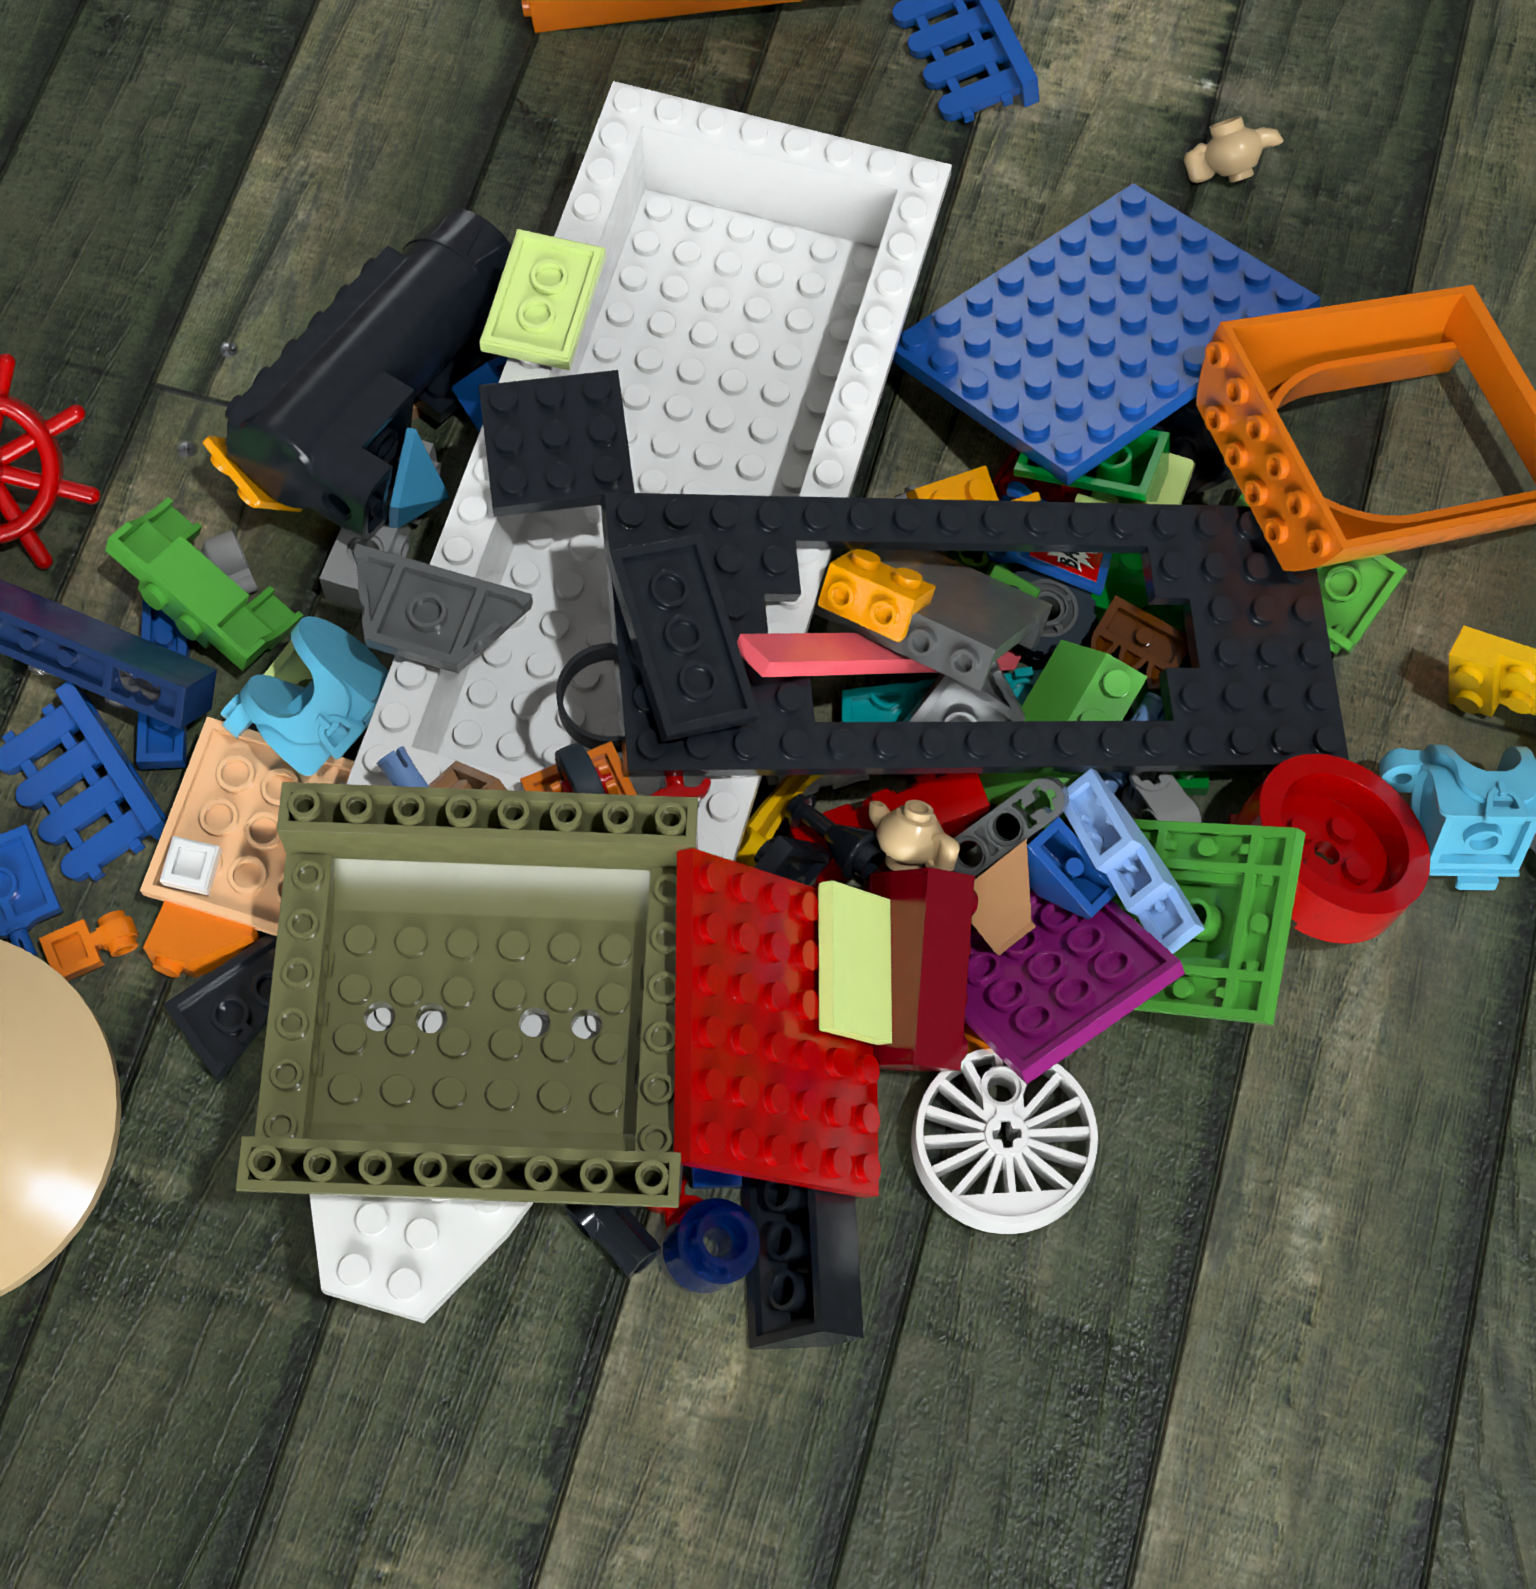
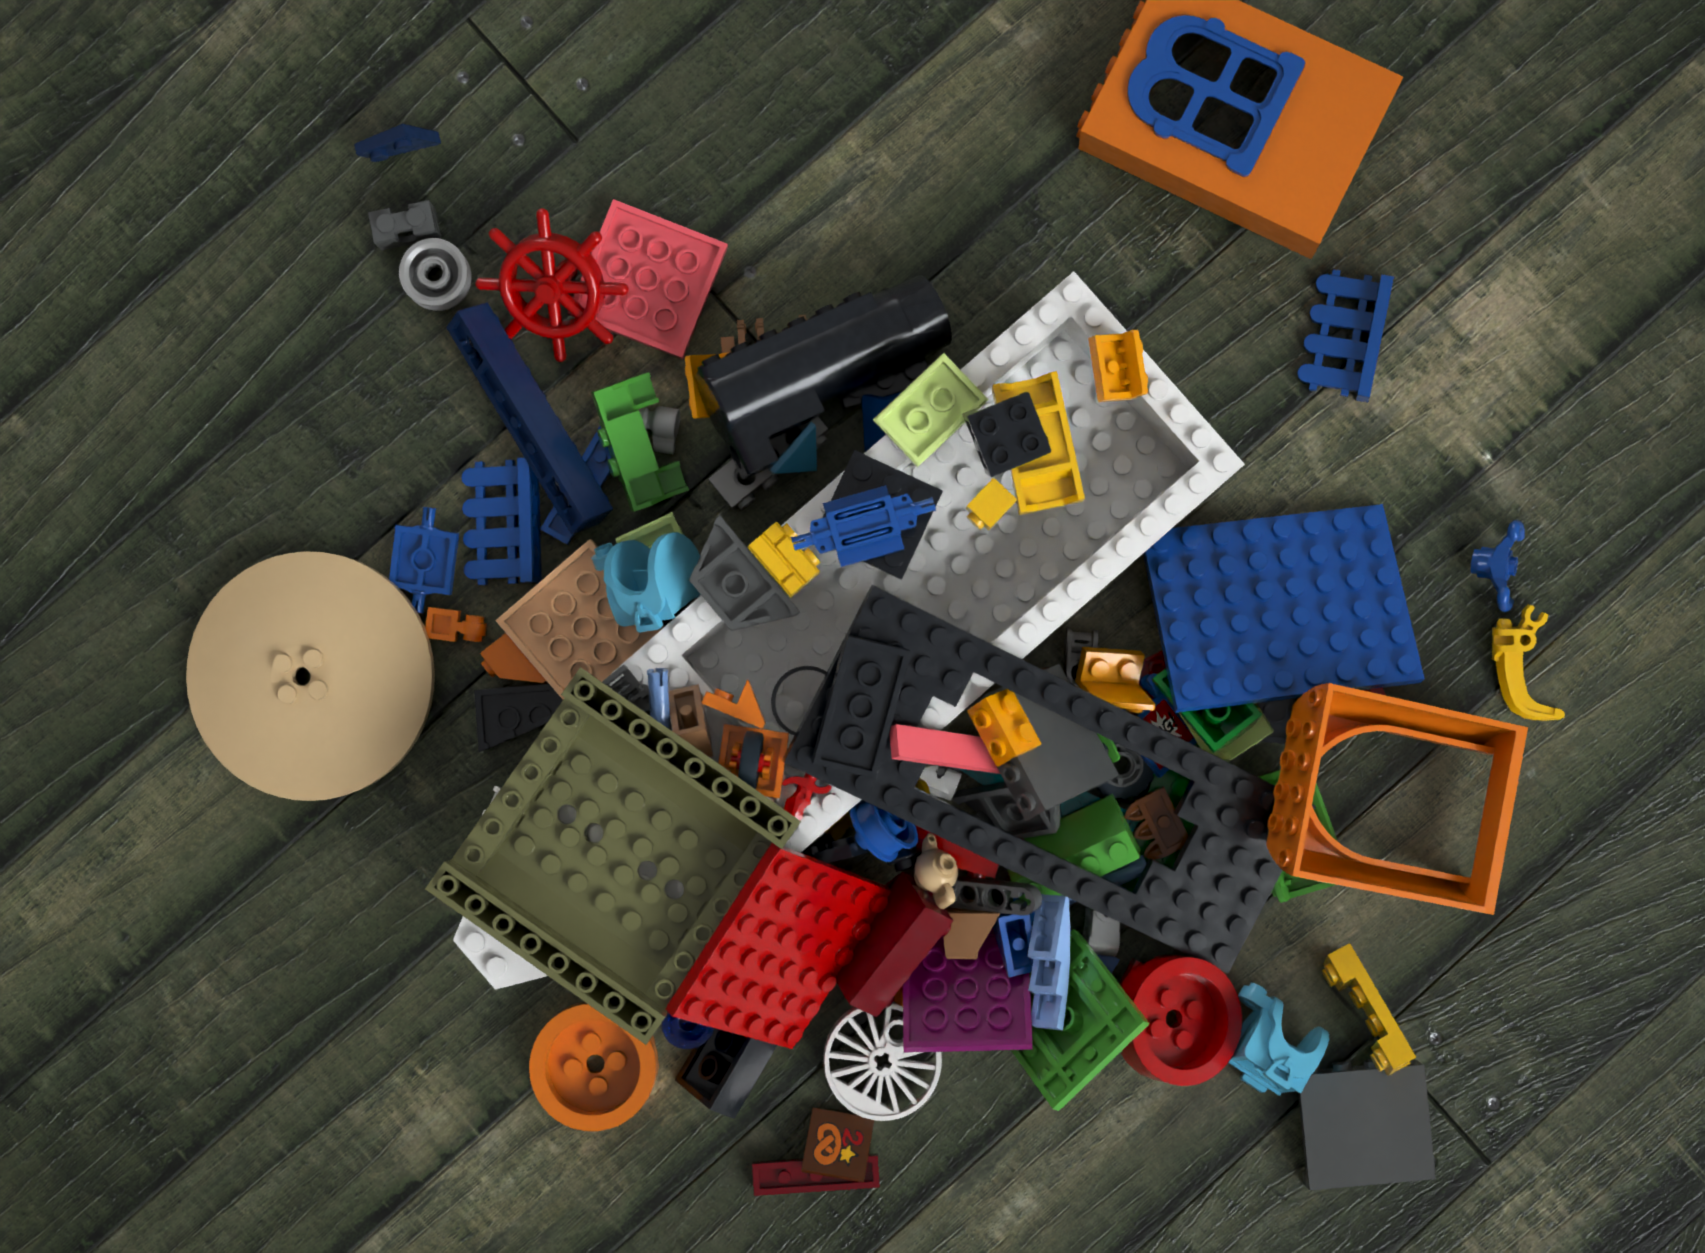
camera: 35 degrees right, 20 degrees up
white tile [160,836,222,895] -> none
yellowish green tile [818,880,892,1045] -> none
tan piece [1184,116,1284,184] -> none
none -> orange brick [529,1002,659,1131]
none -> coral plate [567,199,728,360]
none -> orange slope [702,680,766,729]
none -> yellow brick [747,522,821,598]
none -> dark red plate [752,1154,880,1196]
none -> blue piece [791,485,936,567]
none -> reddish brown tile [801,1108,875,1183]
none -> blue wheel [849,800,918,862]
none -> black bracket [962,392,1051,477]
none -> yellow brick [965,477,1018,531]
none -> yellow piece [991,371,1085,515]
none -> light orange bracket [1088,330,1148,402]
none -> blue piece [1471,520,1525,612]
none -> yellow piece [1492,604,1565,721]

